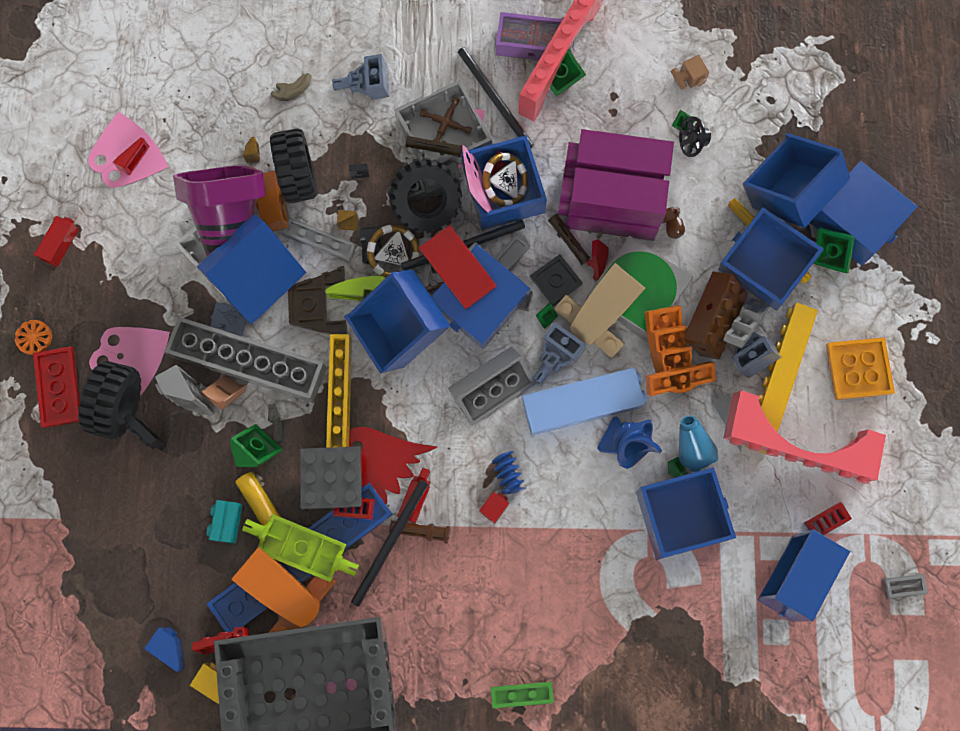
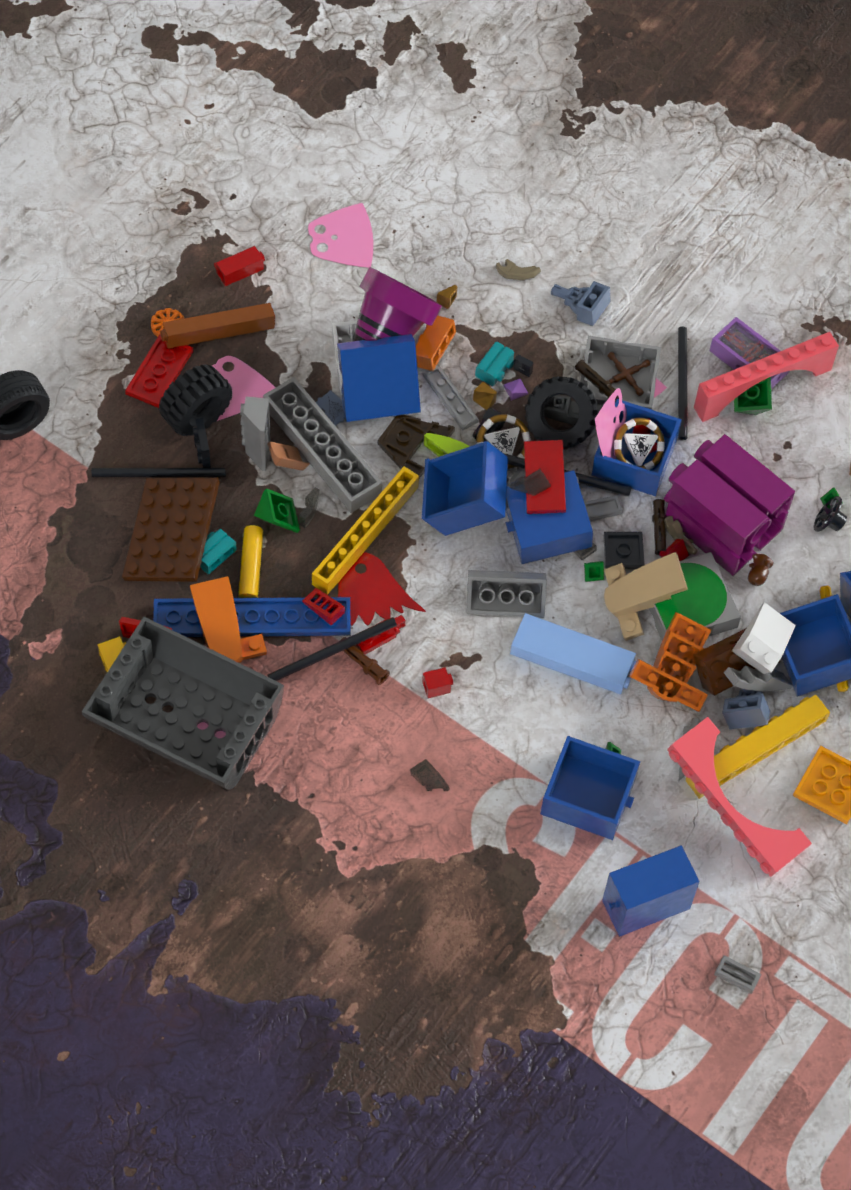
camera: 30 degrees right, 15 degrees down
red slope [112,137,150,175] -> none
blue slope [144,626,185,672] -> none
lime plate [242,514,359,582] -> none
black tyre [270,128,317,204] -> none
dark grey plate [300,446,362,509] -> none
bright green plate [491,682,554,709] -> none
blue piece [492,451,526,495] -> none
sand blue brick [532,322,587,385] -> none
blue helmet [597,416,662,469] -> none
dark azure cone [678,415,718,472] -> none
red slope [804,502,852,535] -> none
none -> black piece [91,468,226,477]
none -> reddish brown plate [122,478,220,582]
none -> dark orange brick [160,303,275,348]
none -> clear smoke slope [410,759,450,791]
none -> teal brick [475,341,514,386]
none -> medium lavender slope [503,379,528,400]
none -> clear smoke slope [509,468,551,496]
none -> dark tan piece [664,516,698,555]
none -> white slope [732,602,796,674]

